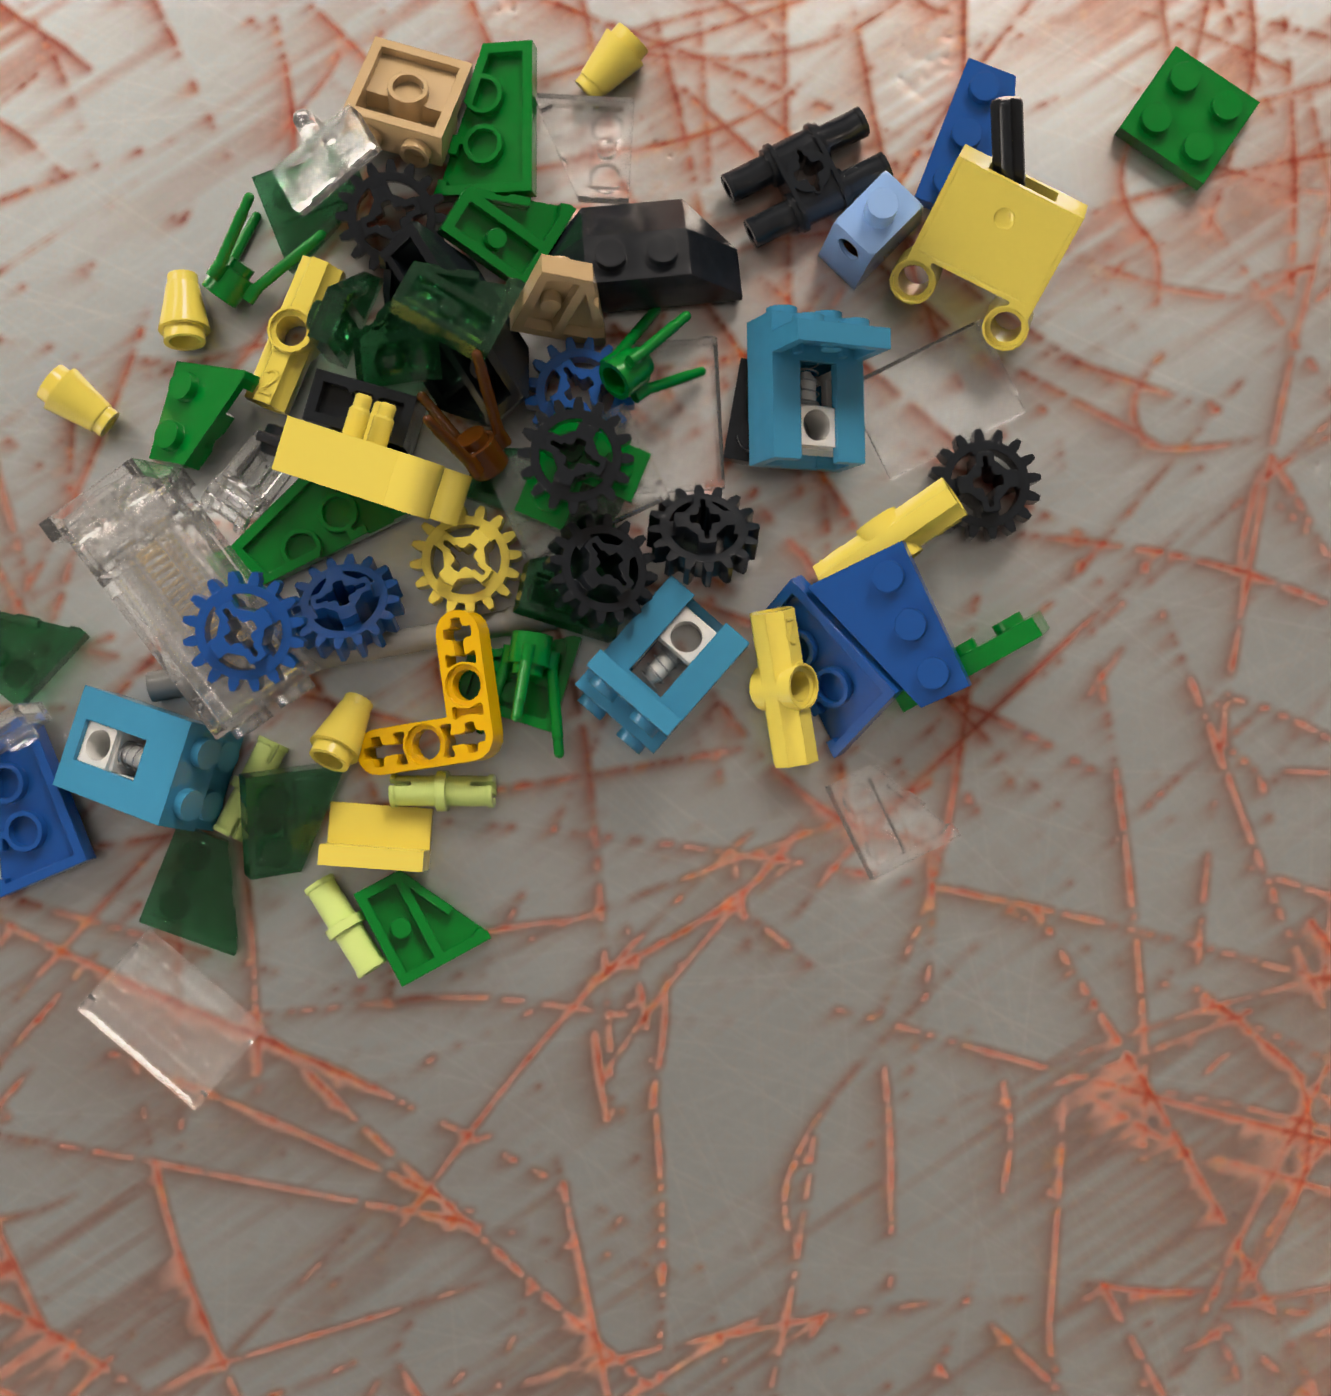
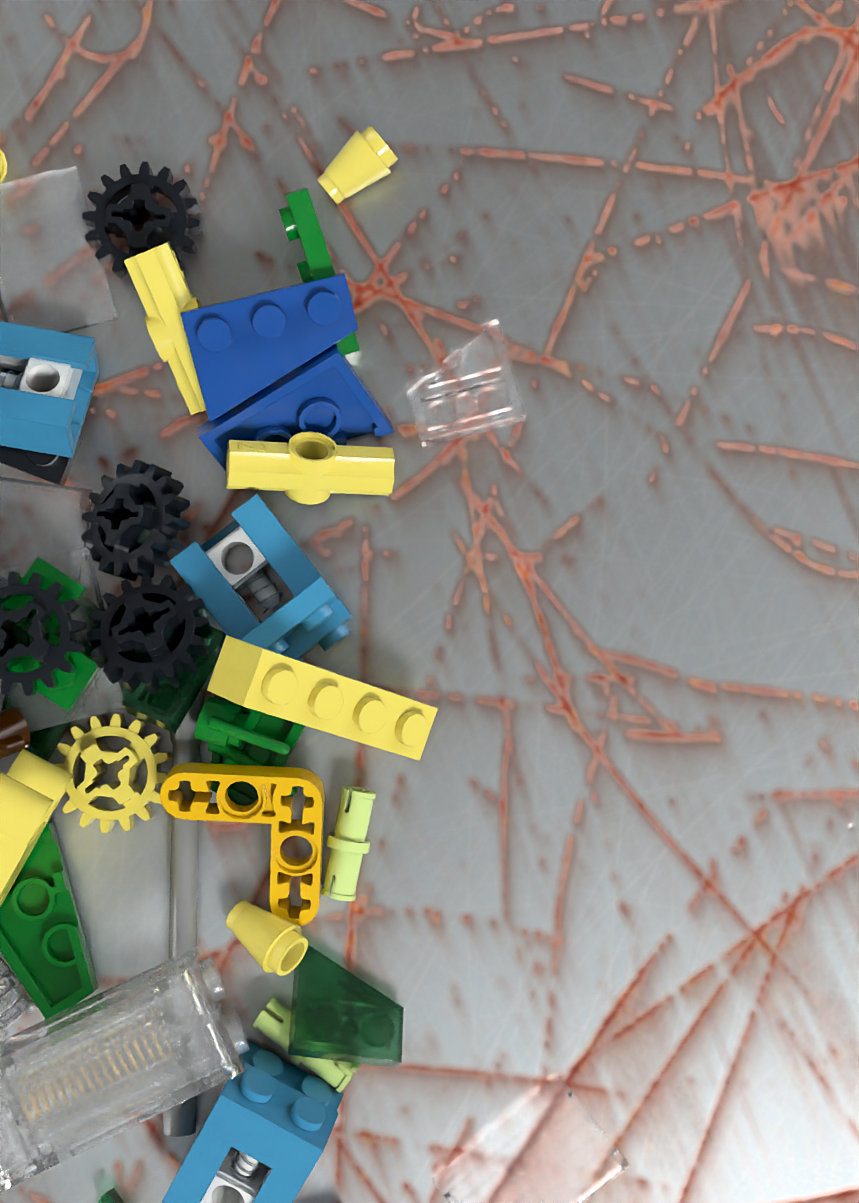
camera: 85 degrees left, 0 degrees up
clear green wing [139,829,239,956] -> none
blue gear [182,571,308,692] -> none
blue gear [291,554,405,662] -> none
yellowish green pin [304,873,387,979] -> none
light yellow panel [317,801,434,872] -> none
green wing [353,871,491,987] -> none
none -> light yellow brick [207,635,438,761]
none -> light yellow cone [317,125,398,205]

